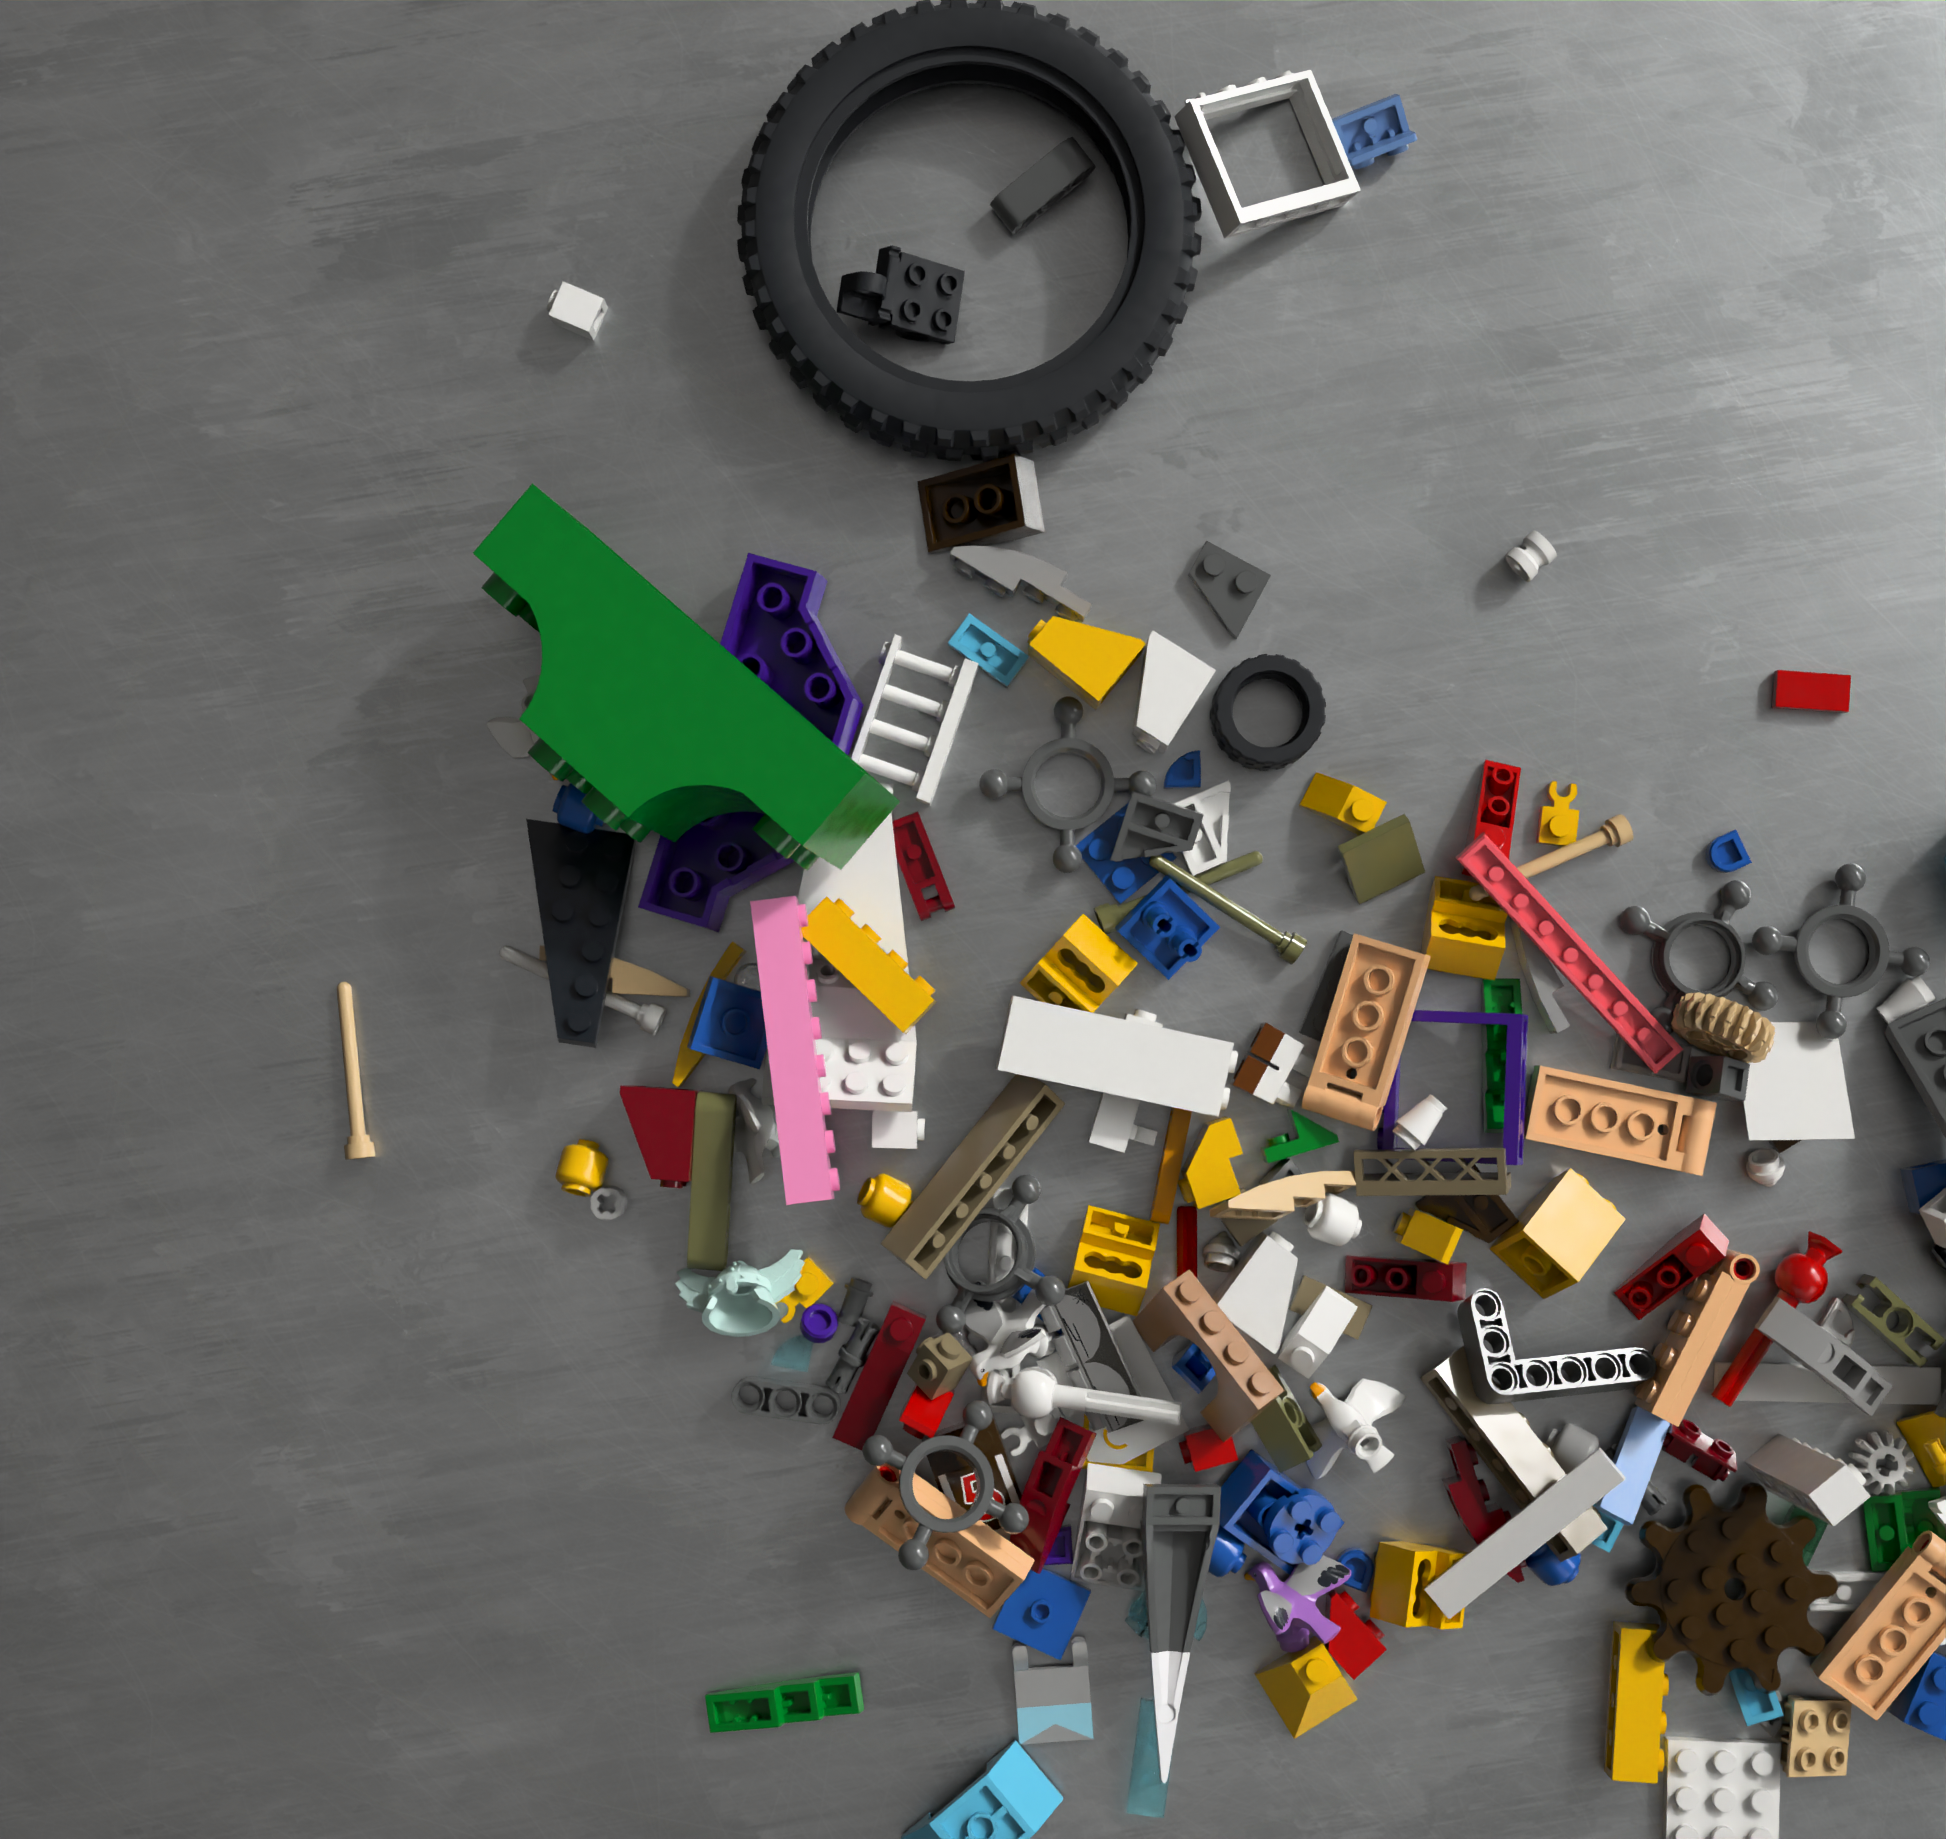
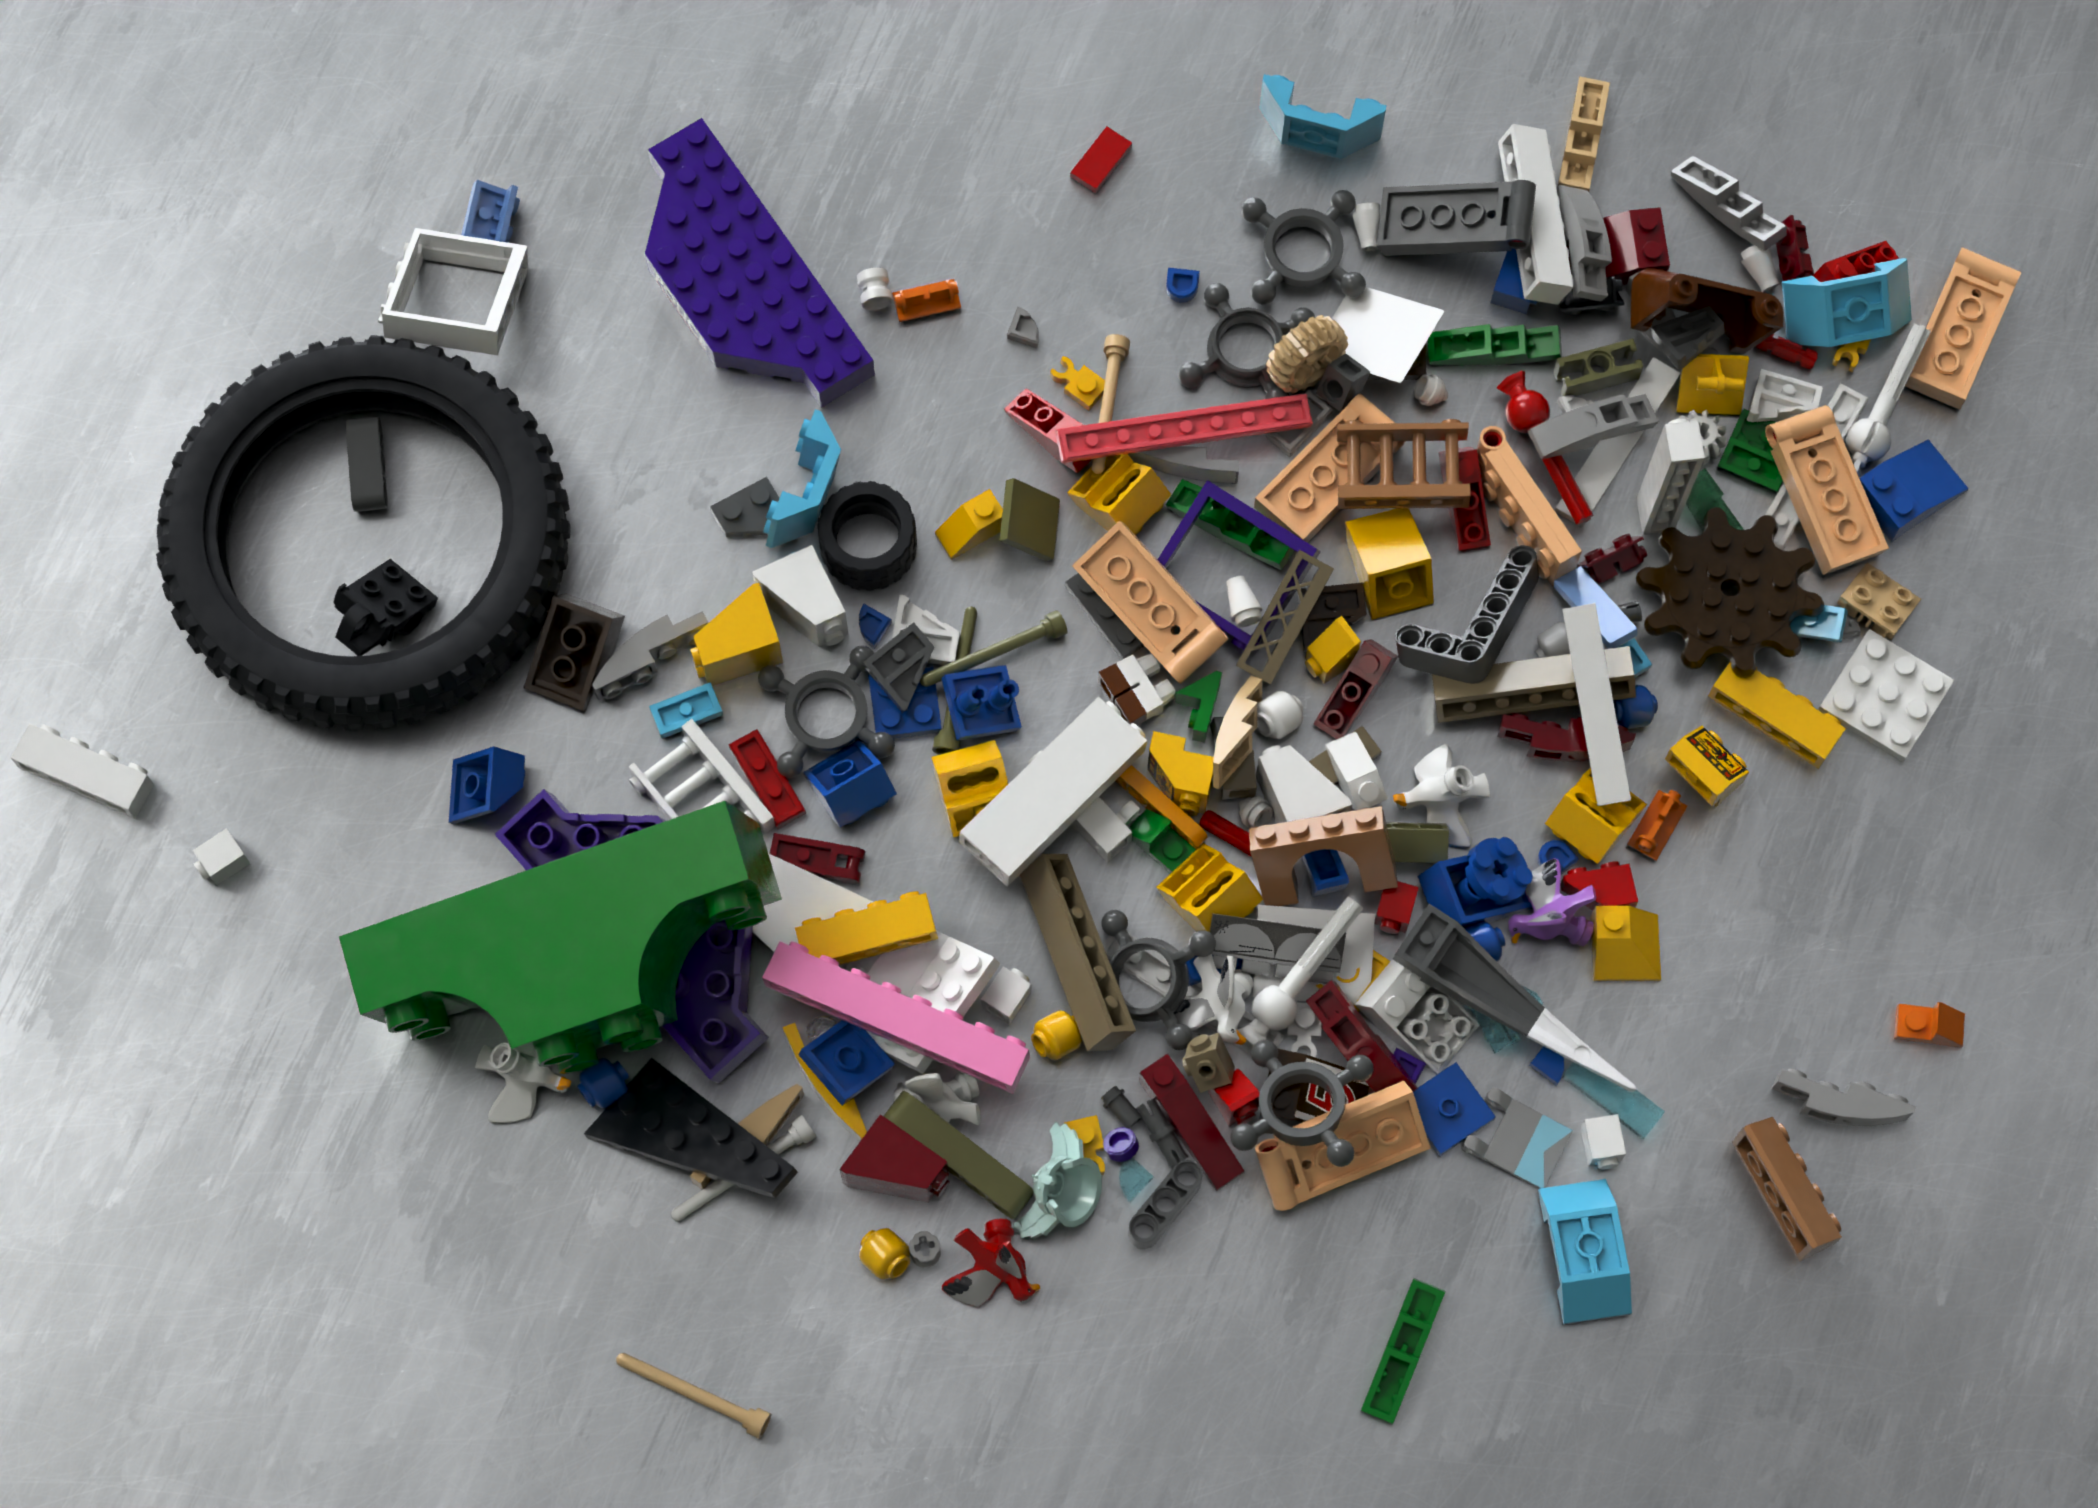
camera: 60 degrees left, 15 degrees down
none -> white brick [11,723,154,819]
none -> blue slope [448,746,525,824]
none -> dark purple brick [645,118,875,408]
none -> red tile [728,729,806,830]
none -> medium azure slope [763,409,841,548]
none -> blue slope [803,739,897,828]
none -> orange hinge [892,279,961,322]
none -> red animal [942,1218,1040,1307]
none -> light grey tile [1007,306,1039,348]
none -> green slope [1129,809,1196,874]
none -> medium nougat fence [1337,419,1470,509]
none -> green slope [1428,324,1562,366]
none -> blue tile [1529,1046,1564,1086]
none -> white brick [1580,1114,1626,1169]
none -> orange hinge [1627,790,1688,861]
none -> yellow piece [1665,726,1749,807]

